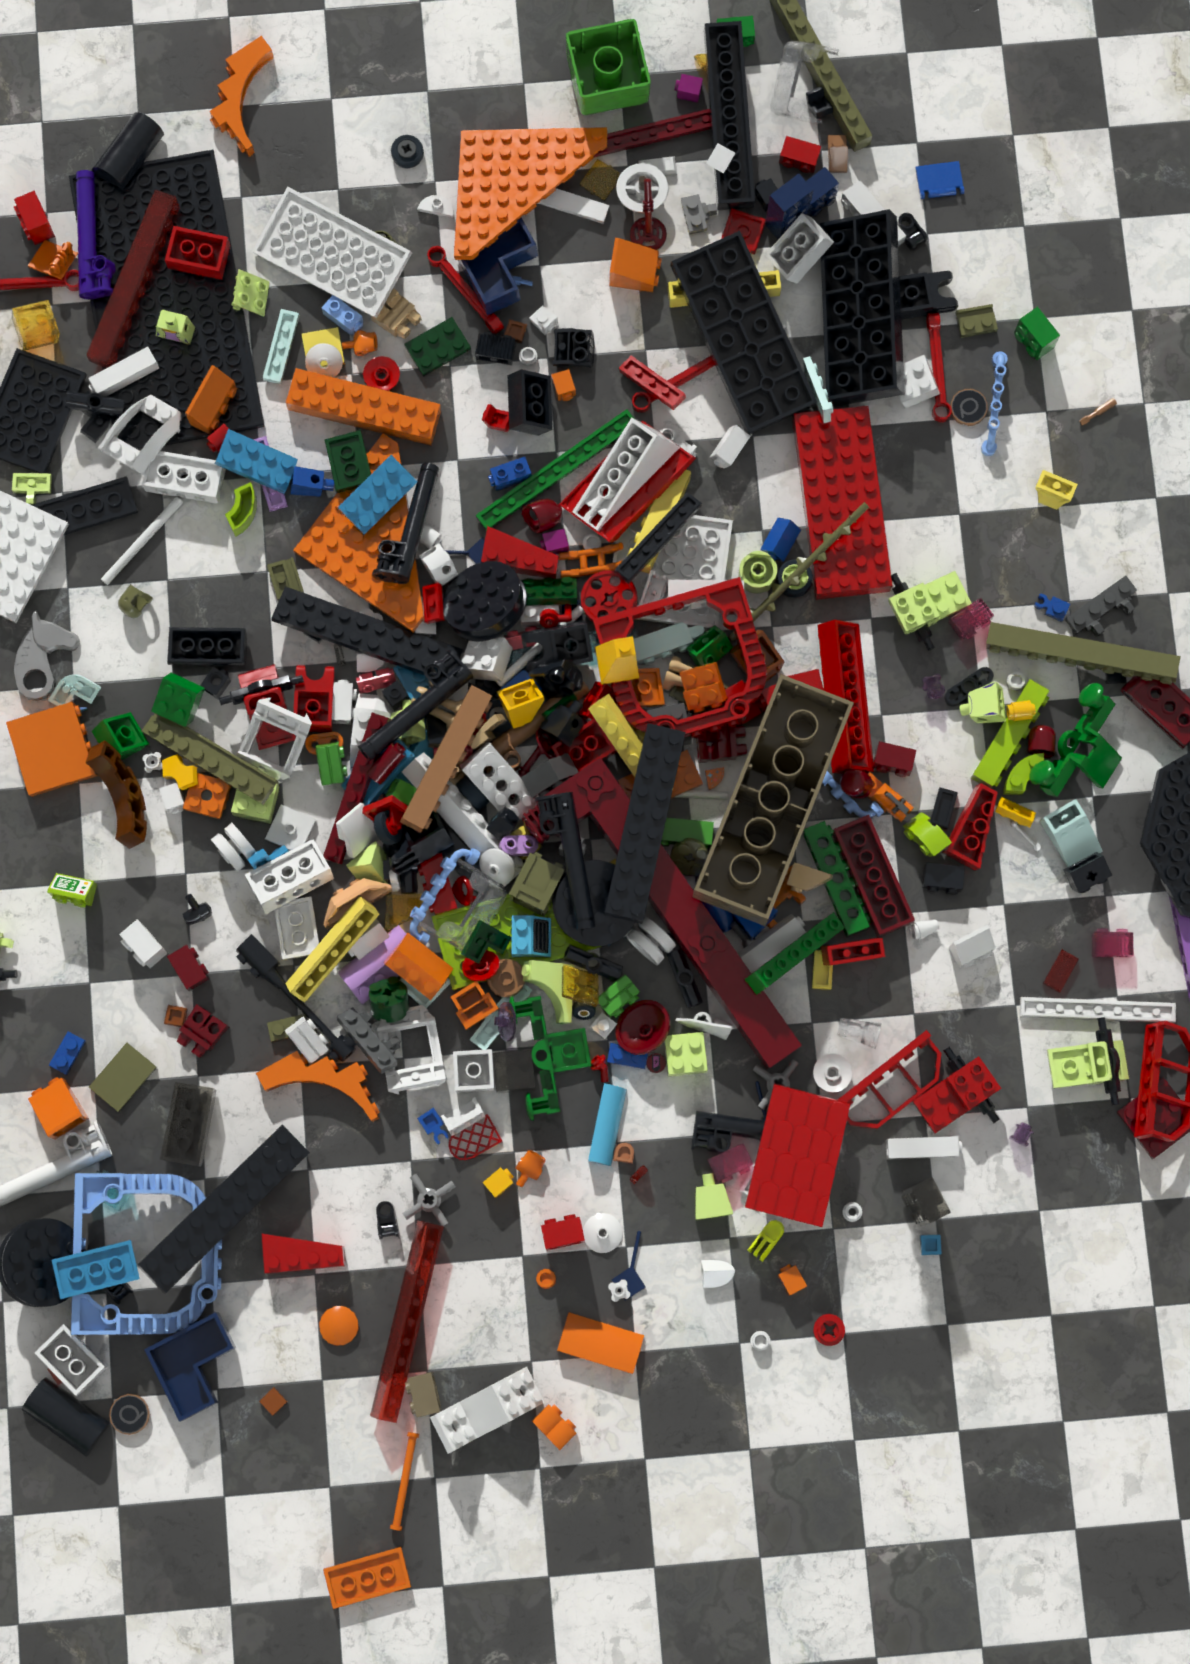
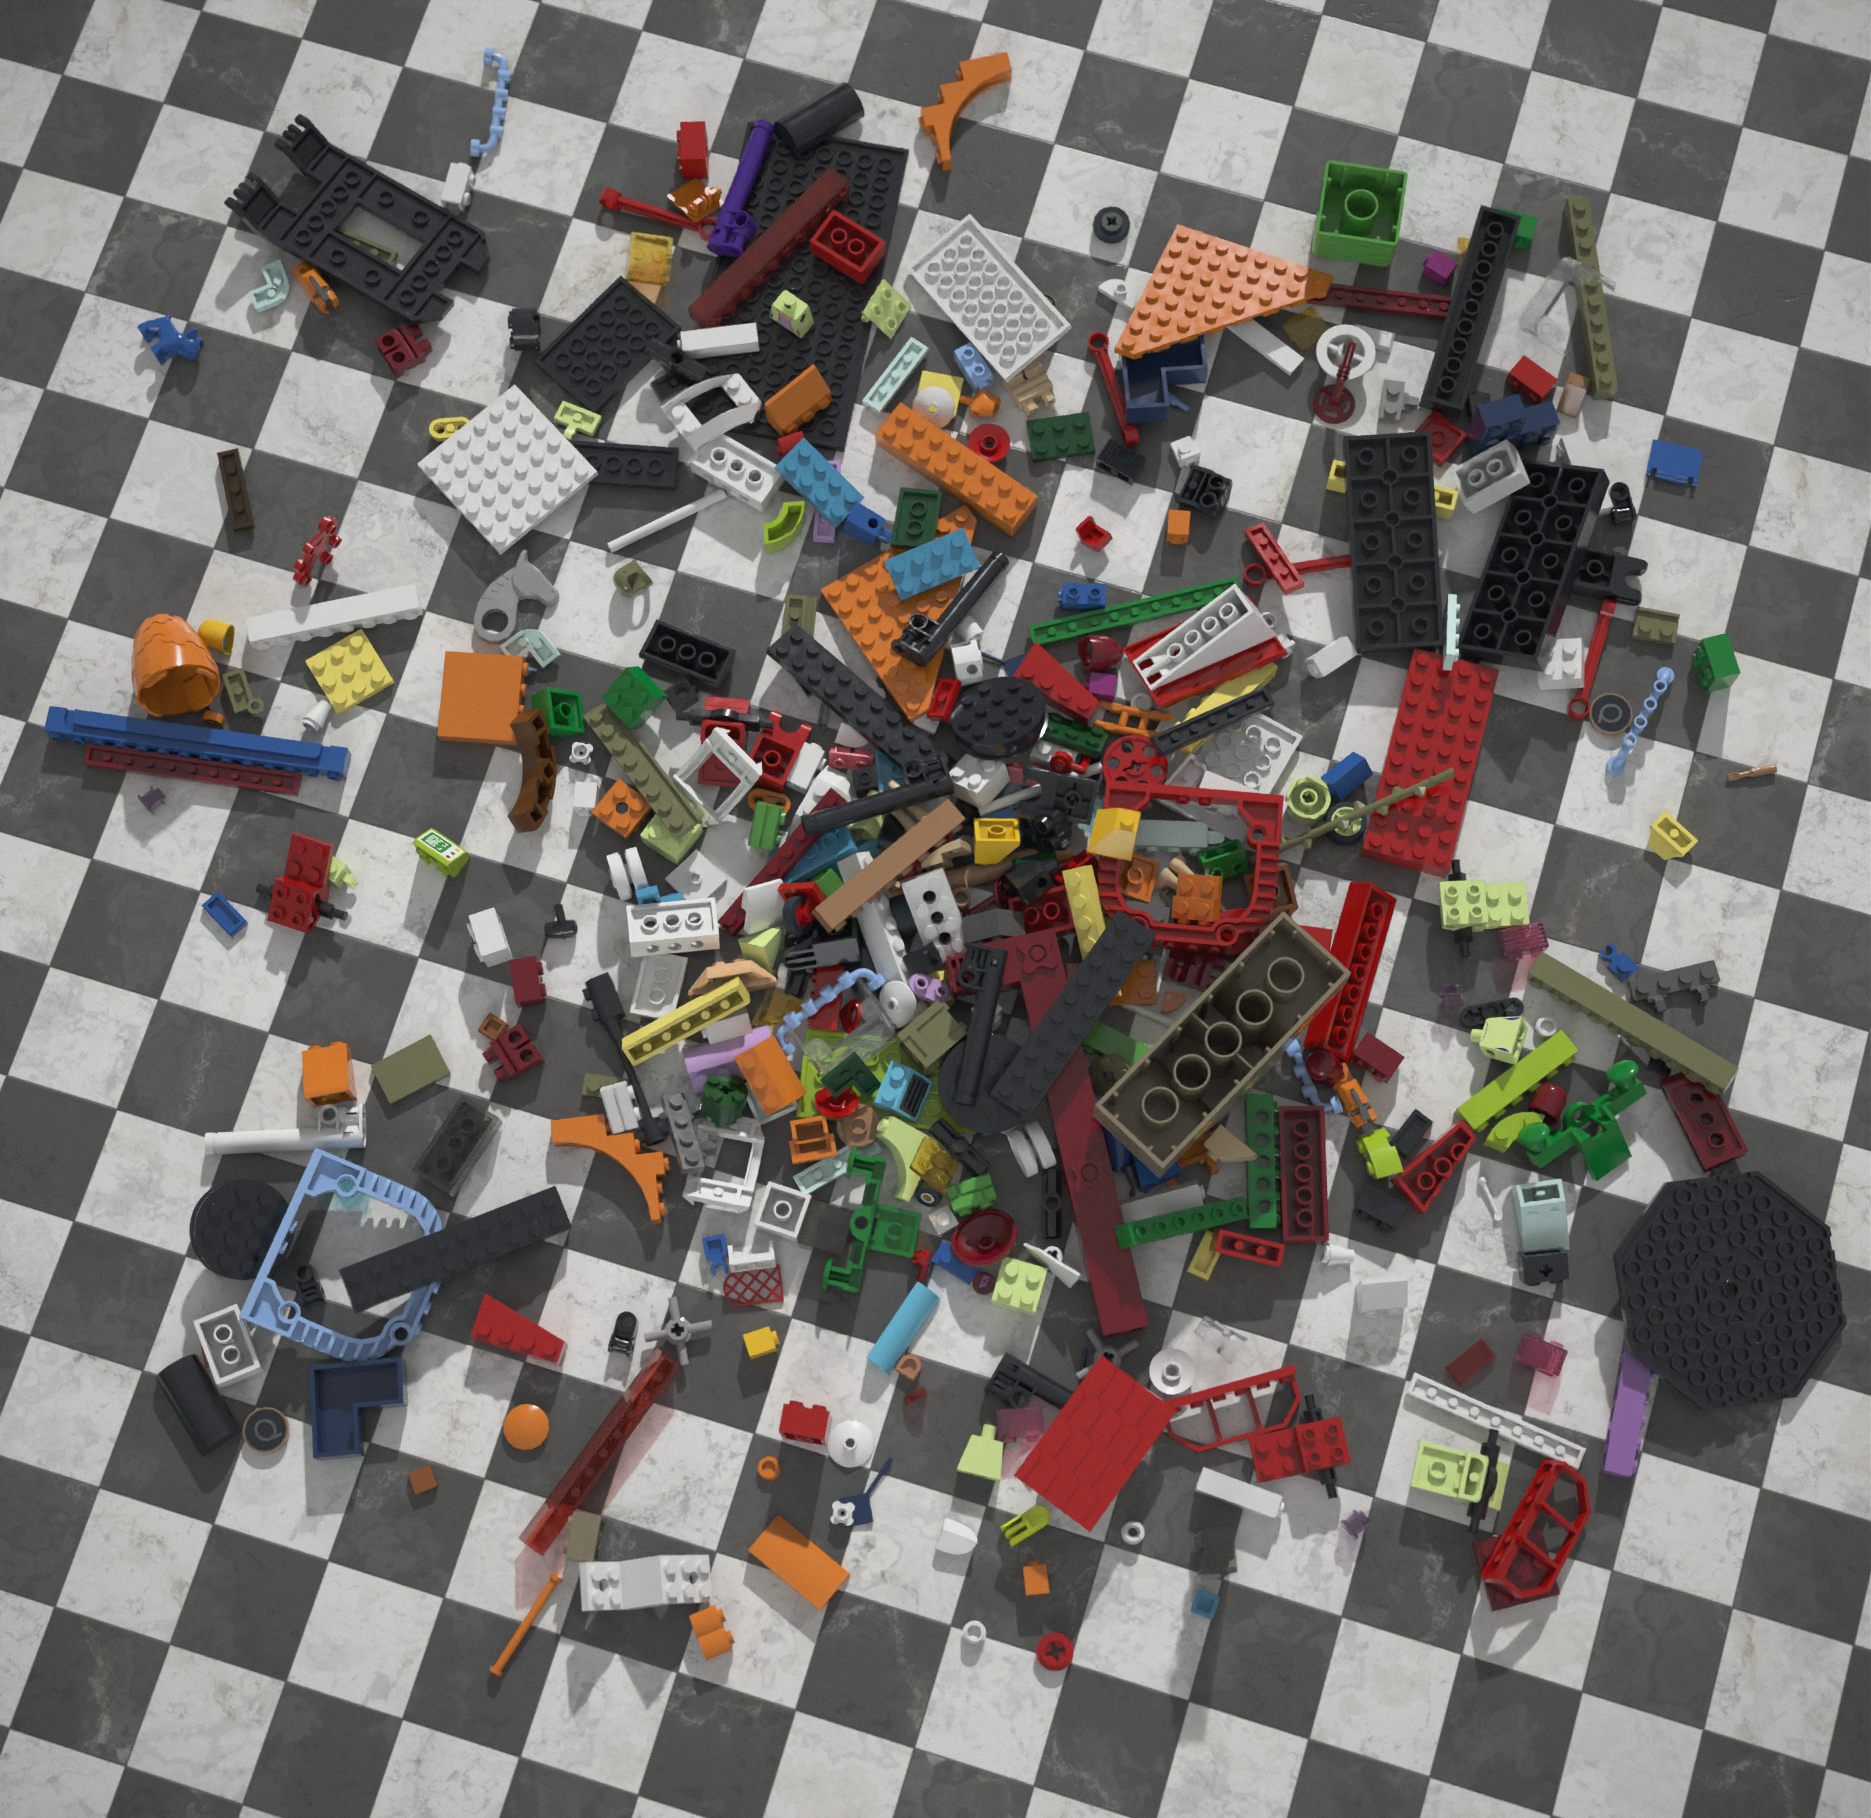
camera: 25 degrees right, 5 degrees down
blue plate [49,1031,86,1075] -> none
dark azure plate [51,1240,140,1299] -> none
yellow tile [162,754,198,790] -> none
orange plate [323,1547,411,1609] -> none
dark red brick [367,743,406,784] -> none
clear purple piece [494,1002,516,1041] -> none
dark orange tile [504,319,527,343] -> none
black brick [507,369,553,436] -> none
orange piece [515,1150,546,1187] -> none
white plate [519,347,537,366] -> none
orange slope [609,237,662,292] -> none
white sticker [706,143,735,173] -> none
black bracket [806,86,833,119] -> none
yellow plate [995,796,1036,828] -> none
yellow brick [1006,700,1036,721] -> none

